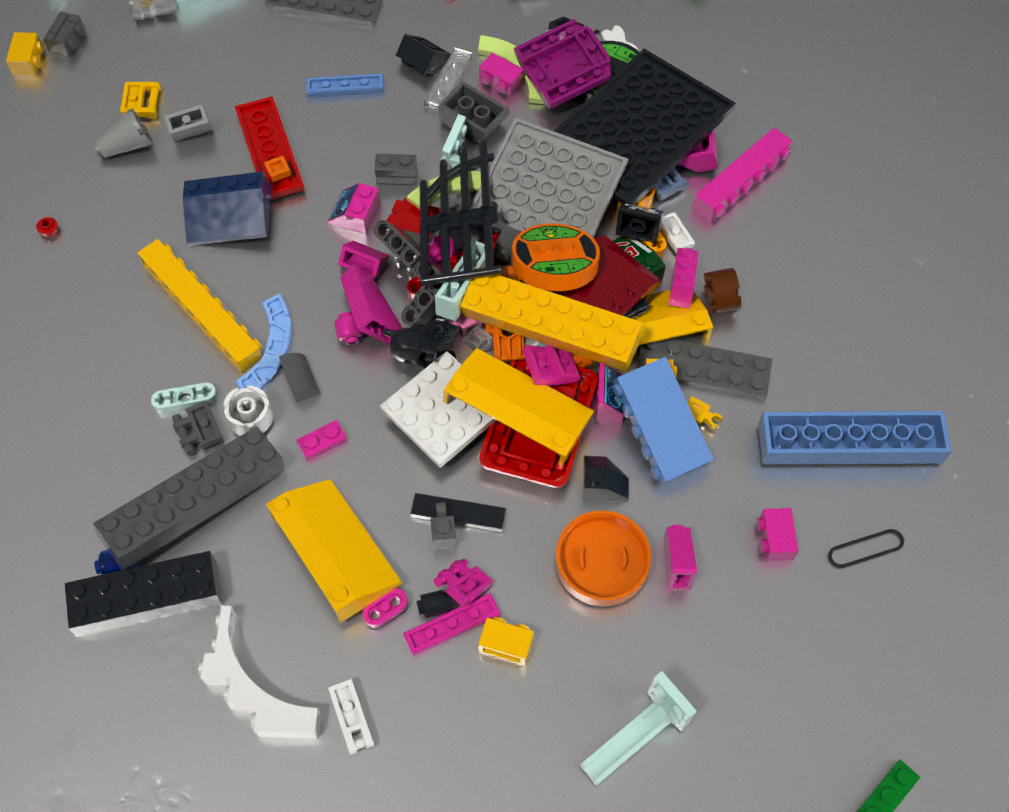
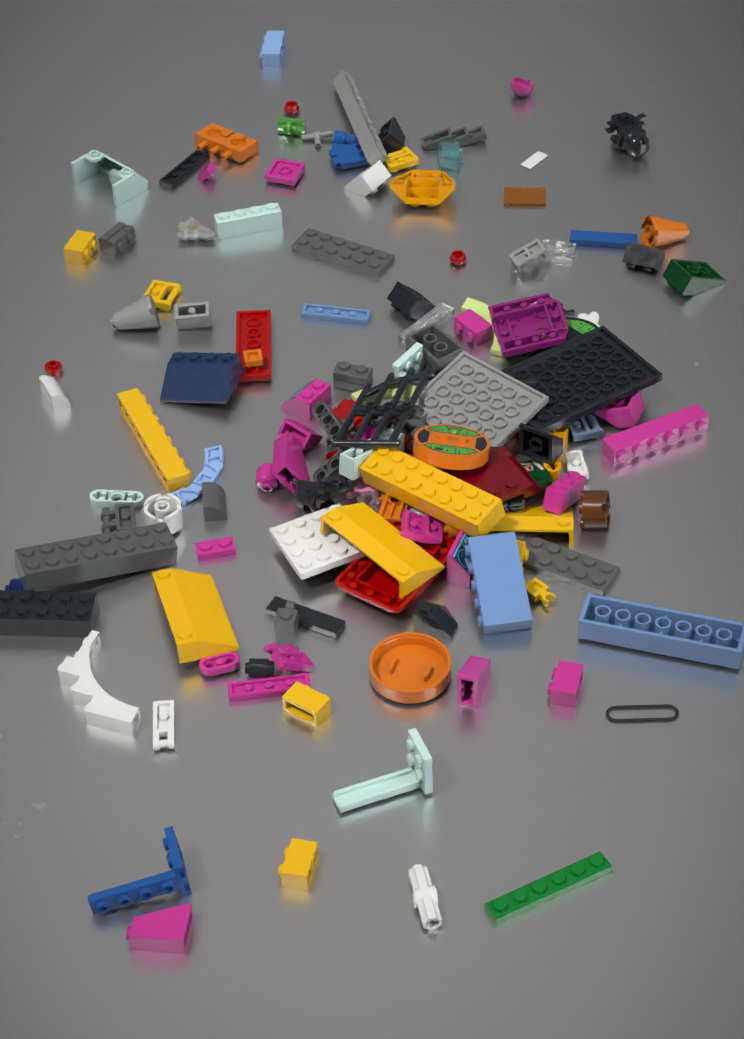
camera: 20 degrees right, 20 degrees down
none -> white brick [39,375,71,413]

